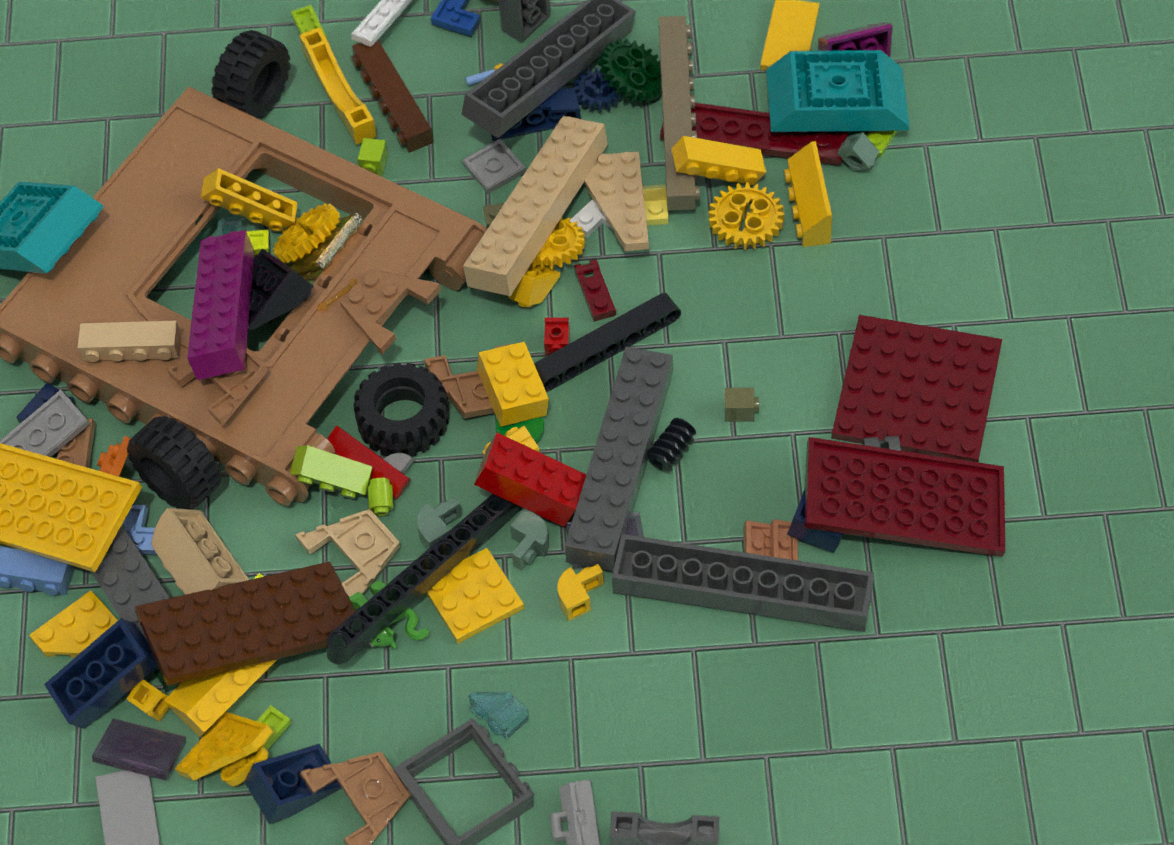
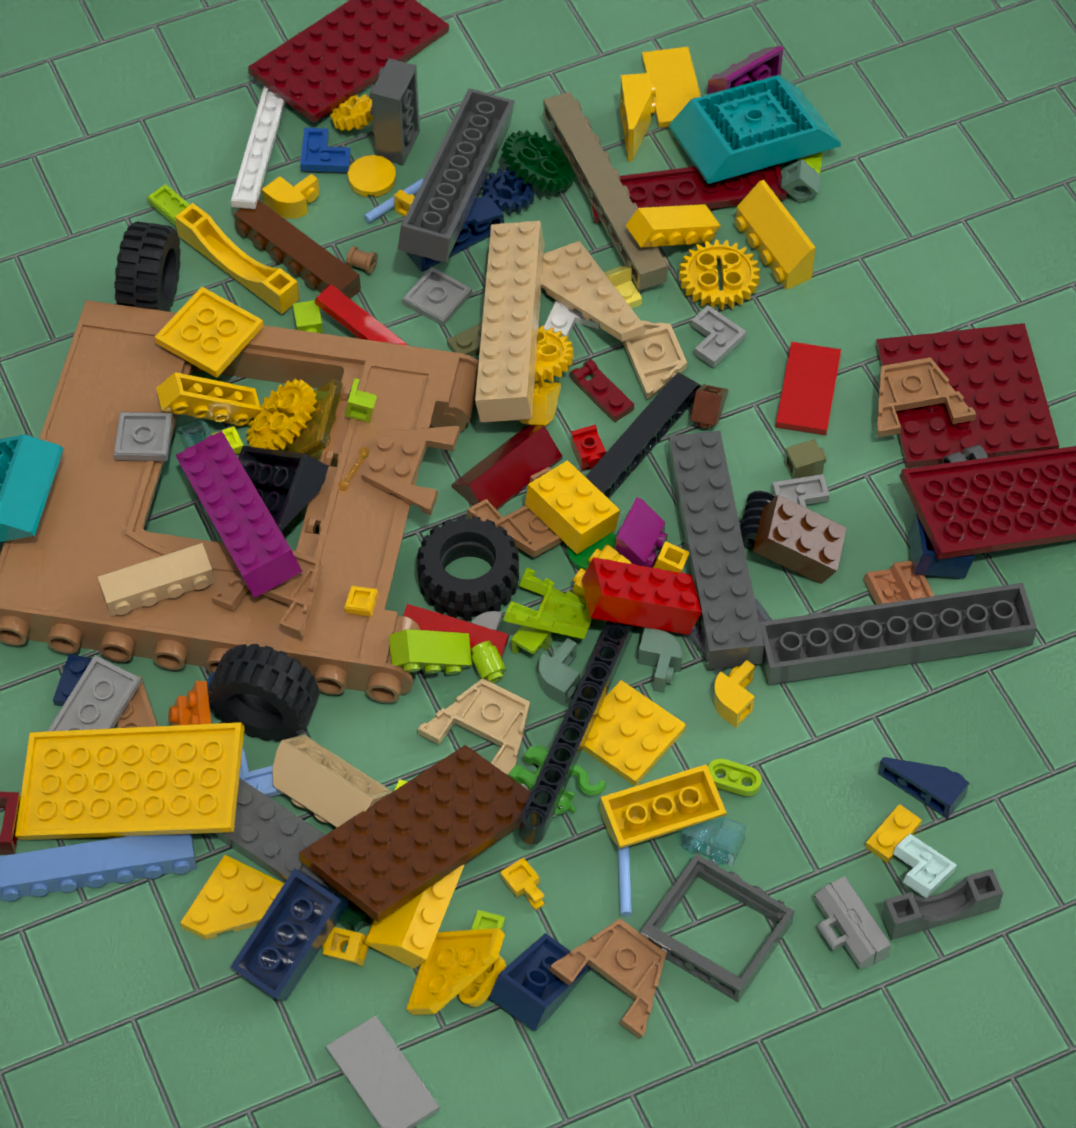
camera: 25 degrees left, 0 degrees up
clear purple tile [92,718,186,780] -> none
none -> light grey tile [114,412,173,461]
none -> yellow plate [154,287,264,378]
none -> yellow brick [262,174,320,219]
none -> red tile [314,284,409,346]
none -> yellow tile [344,586,379,617]
none -> lime panel [345,378,377,423]
none -> medium nougat bush [346,246,378,274]
none -> yellow tile [348,155,396,197]
none -> dark red slope [451,425,562,510]
none -> yellow plate [500,857,545,911]
none -> lime wing [503,567,592,639]
none -> lime panel [511,625,552,655]
none -> yellow slope [599,764,727,849]
none -> magenta slope [616,497,668,568]
none -> light blue bar [618,846,632,917]
none -> yellow slope [620,73,656,162]
none -> tan wing [623,320,687,399]
none -> yellow brick [653,541,690,572]
none -> light grey plate [691,305,747,368]
none -> copper slope [691,384,728,428]
none -> lime plate [708,758,762,797]
none -> reddish brown brick [753,495,847,584]
none -> light grey plate [772,474,830,508]
none -> red tile [776,342,841,435]
none -> yellow plate [865,804,922,863]
none -> medium nougat wing [877,357,976,437]
none -> dark blue slope [878,757,969,819]
none -> light aqua plate [893,834,957,898]

